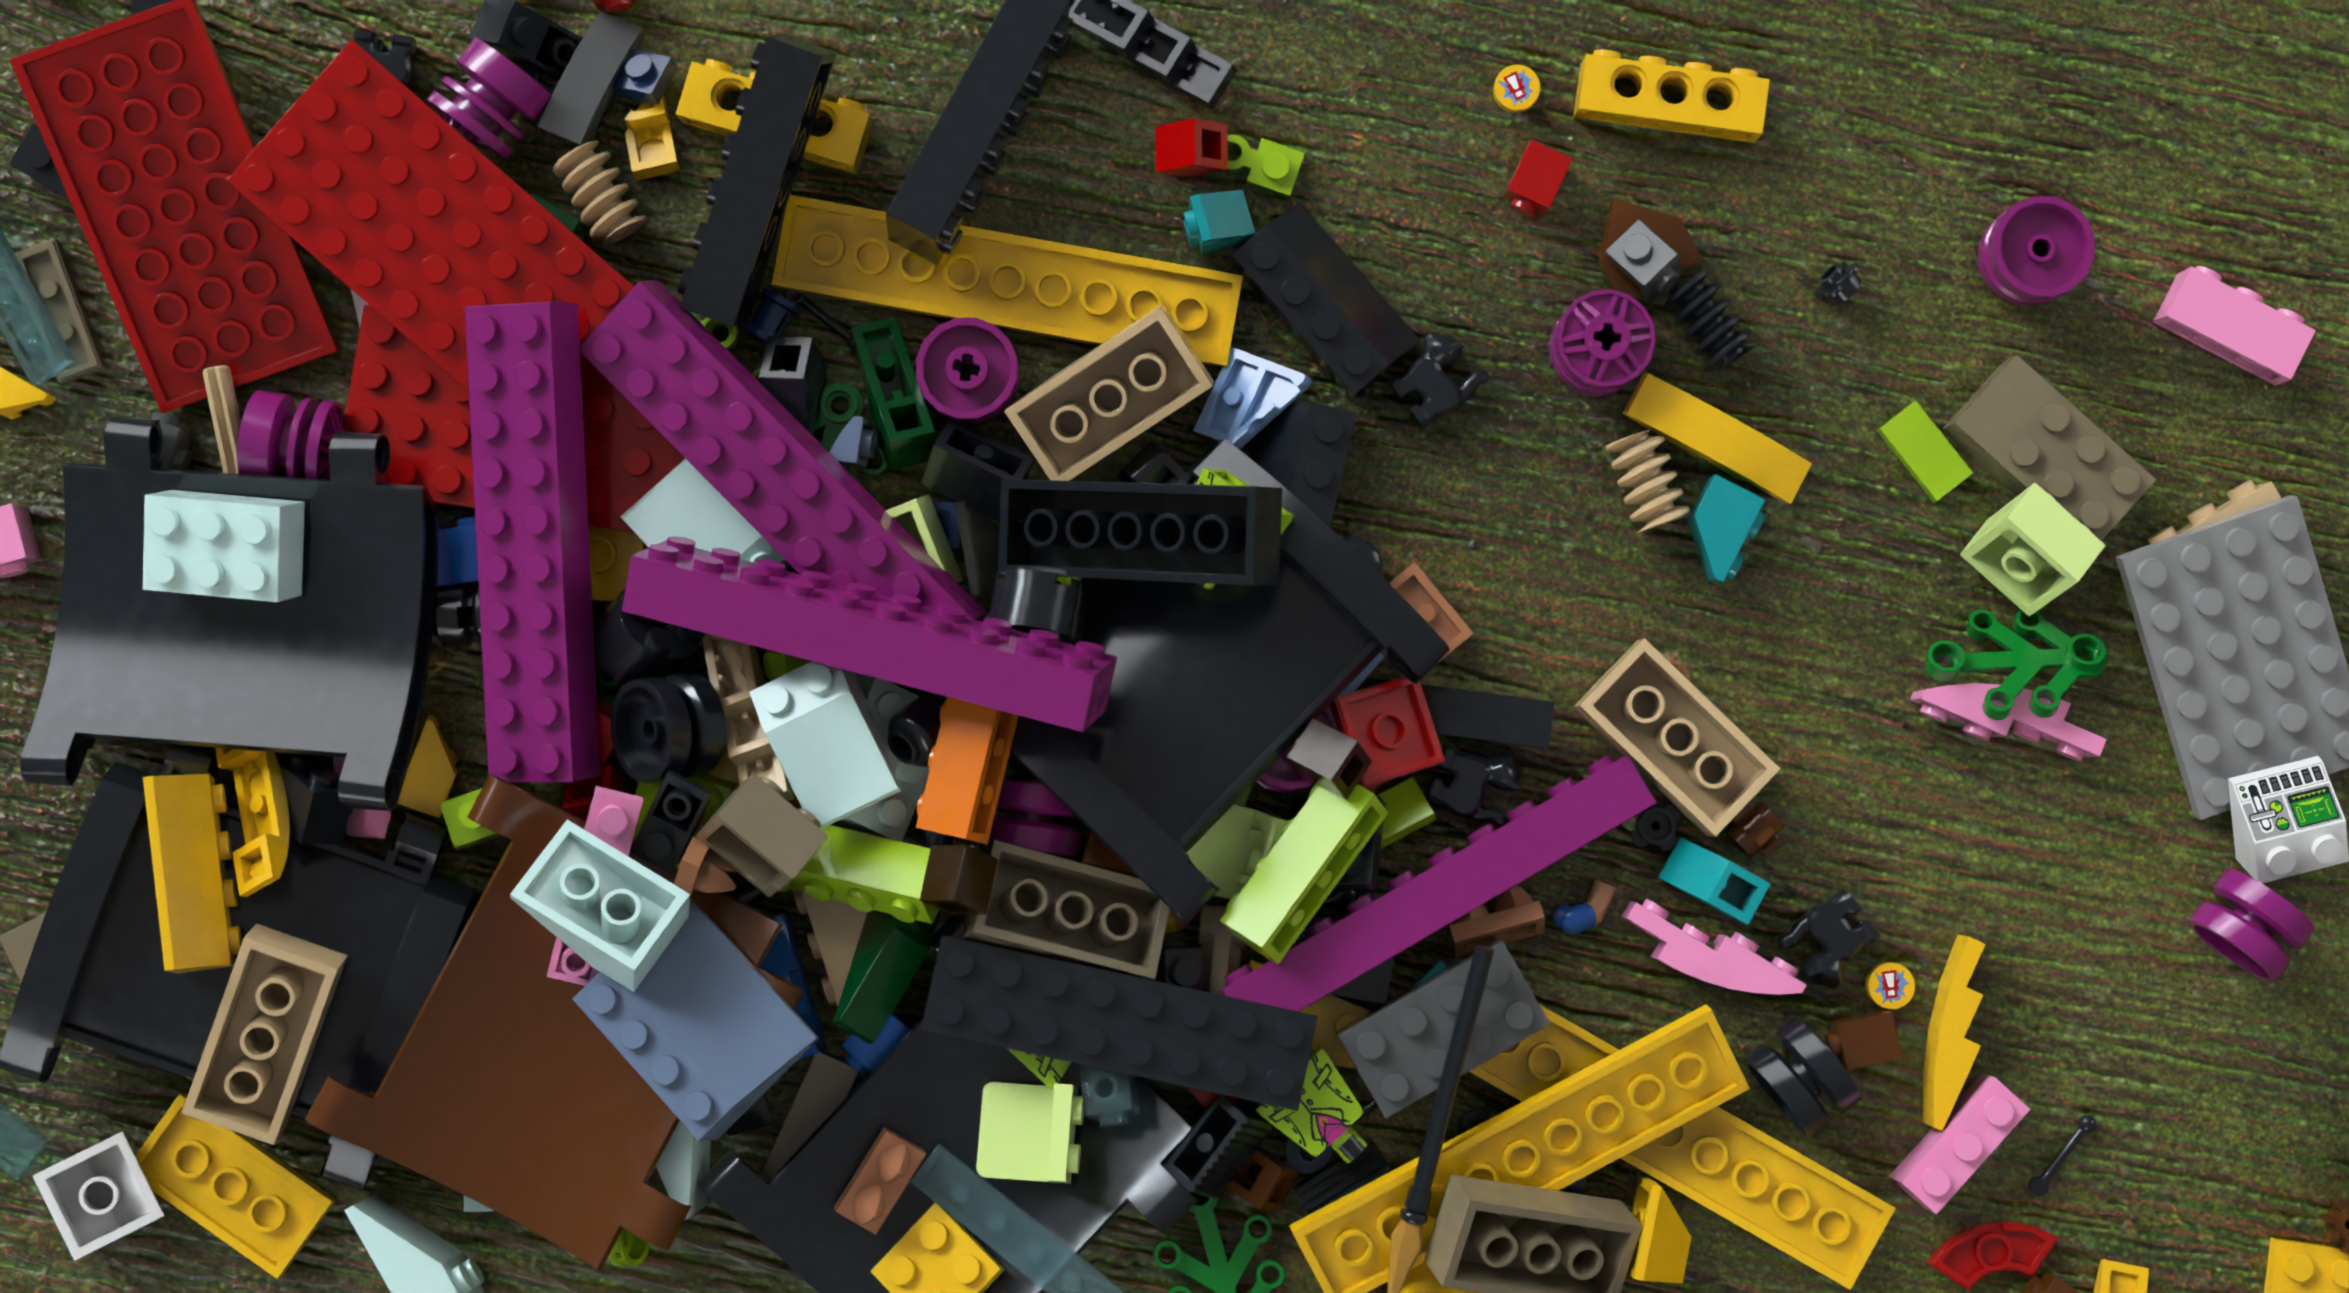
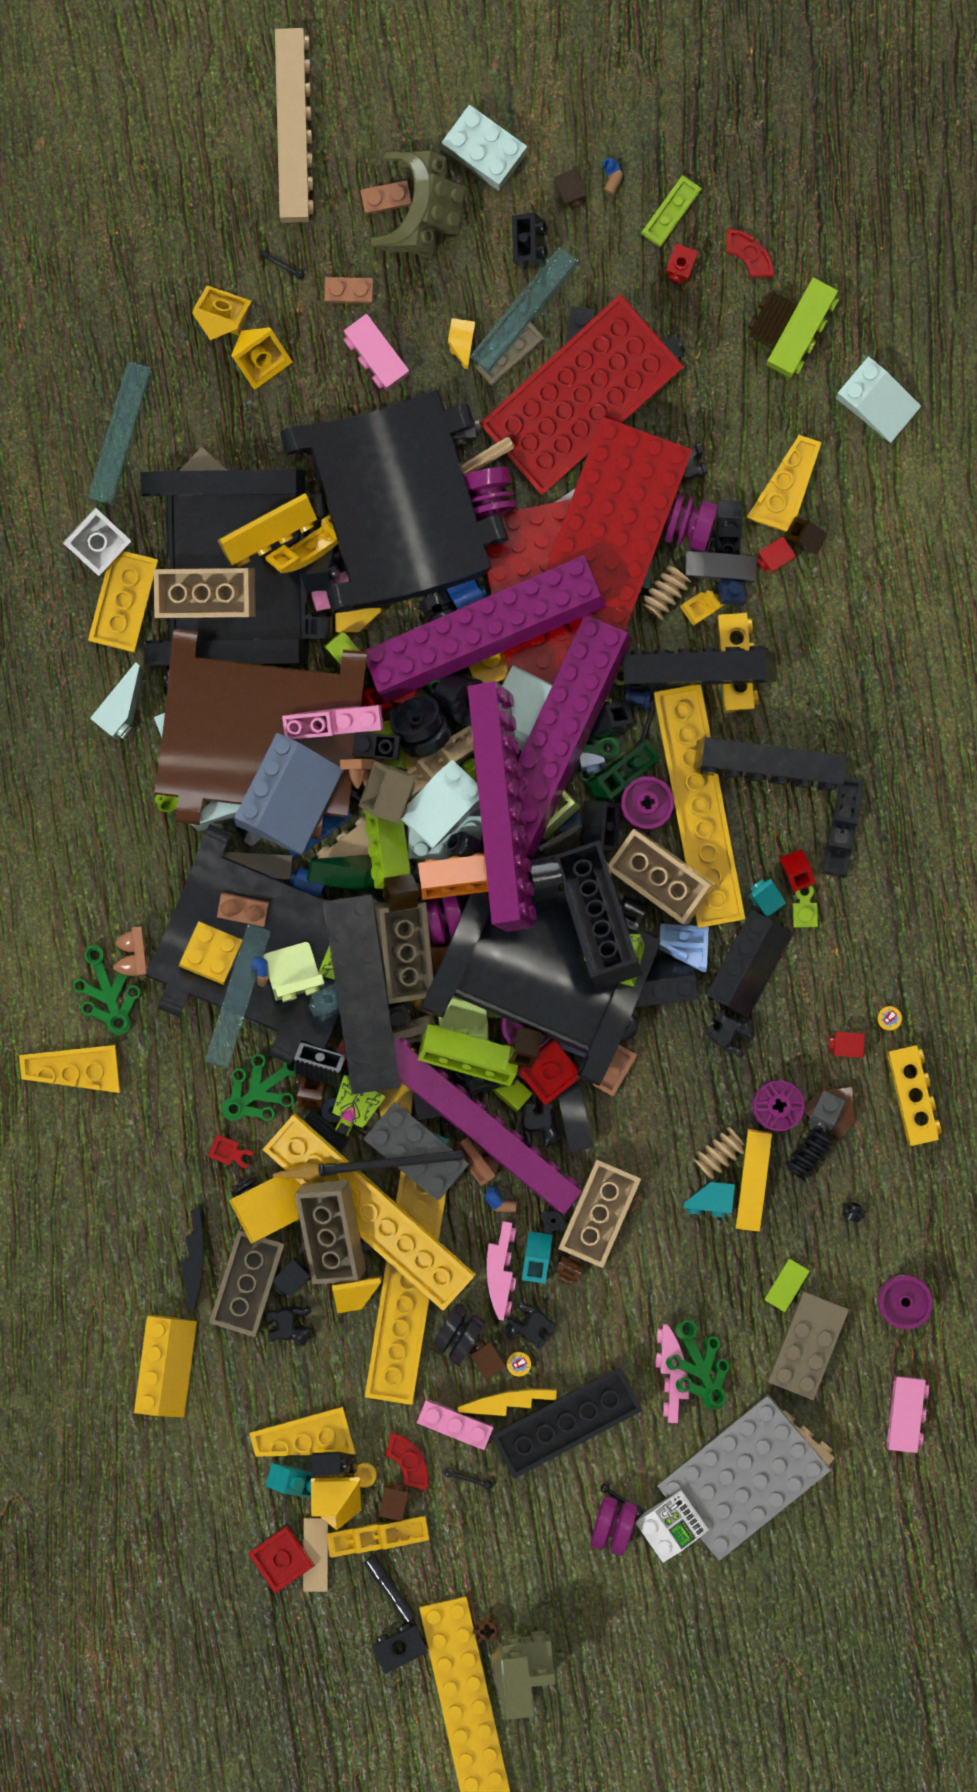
camera: 80 degrees right, 0 degrees up
light aqua brick [143,490,305,602] -> none
light aqua slope [510,819,690,992] -> none
yellowish green brick [1960,483,2106,617] -> none
none -> blue arm [251,957,269,987]
none -> black brick [491,1366,643,1479]
none -> black hinge [600,1484,644,1516]

